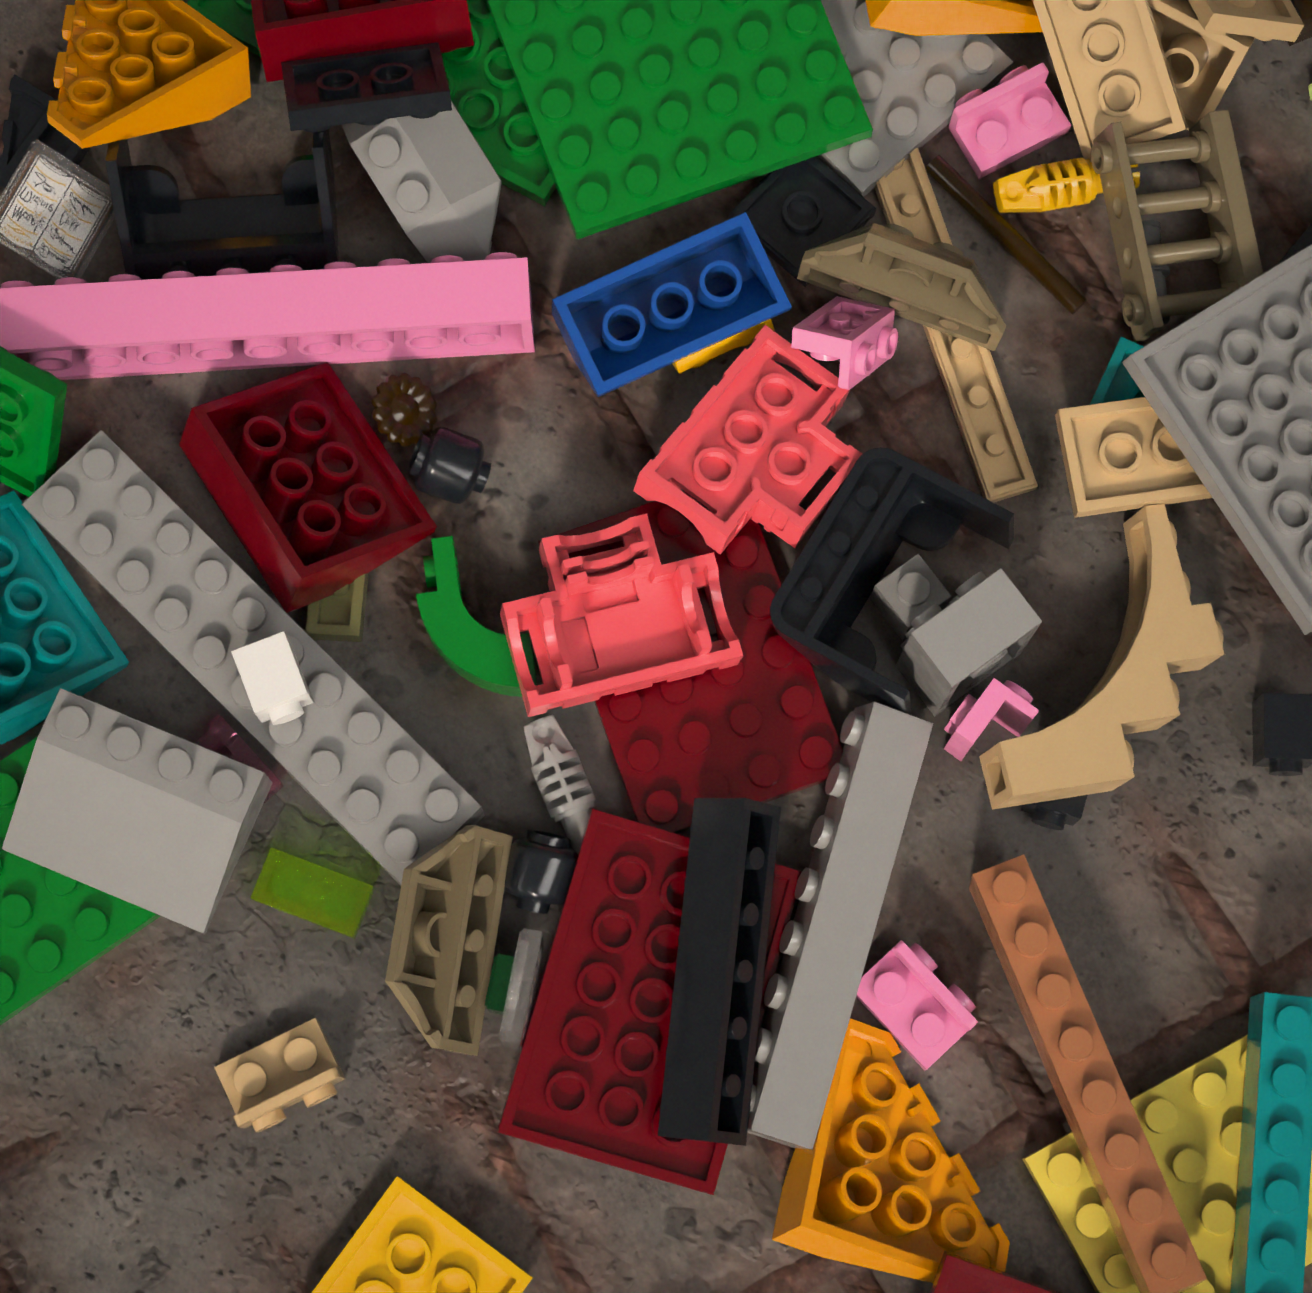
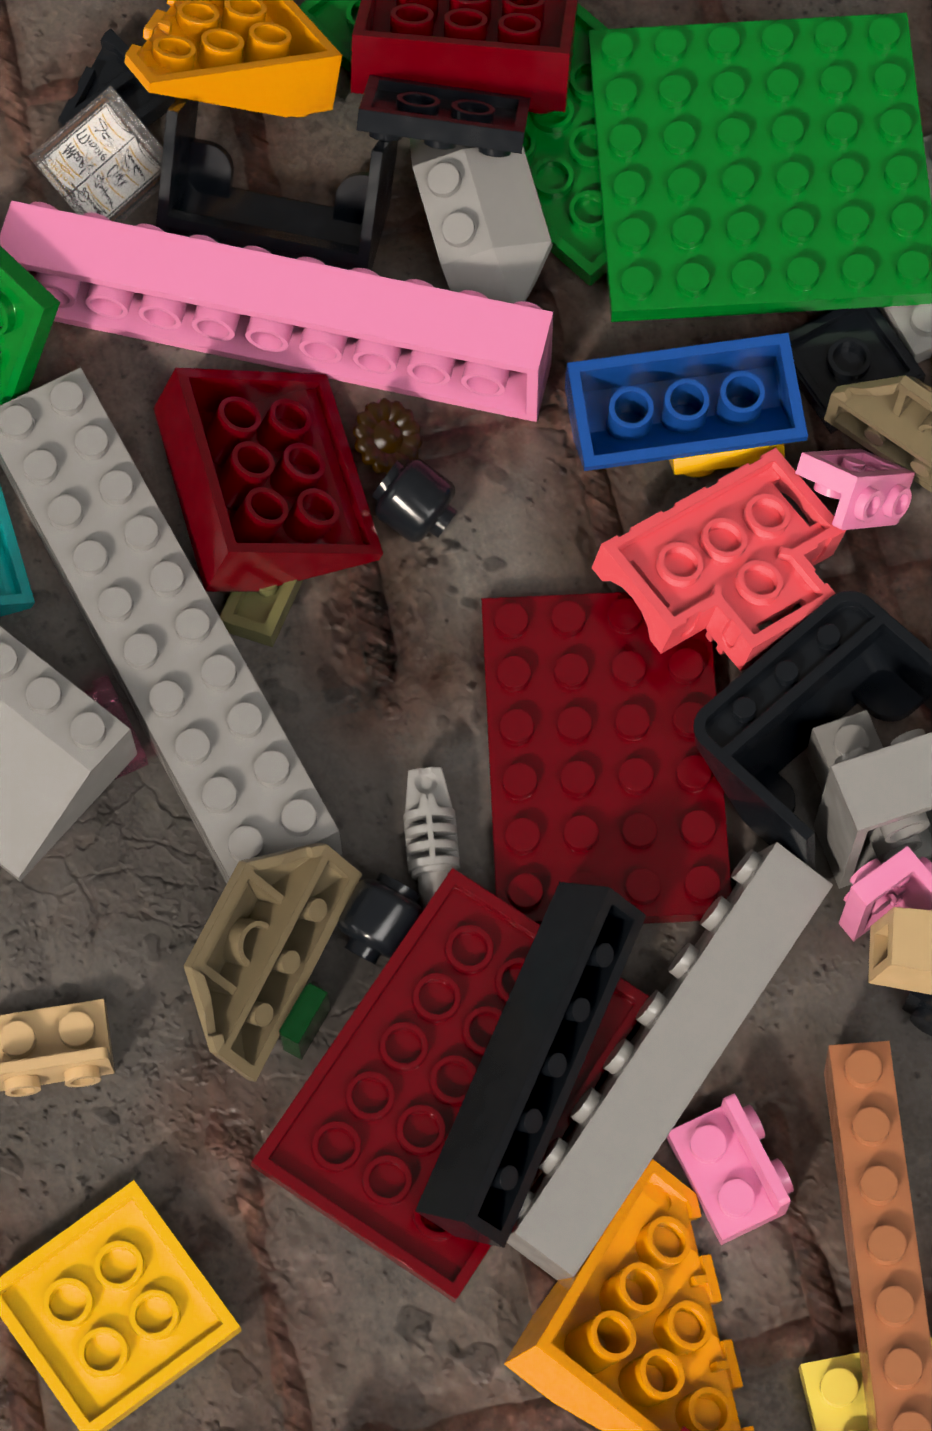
camera: 20 degrees right, 10 degrees down
white brick [231,631,314,725] -> none
clear neon green plate [250,847,375,939] -> none
green arch [416,536,537,697] -> none
clear tile [498,928,545,1050] -> none
coral piece [500,513,743,717] -> none

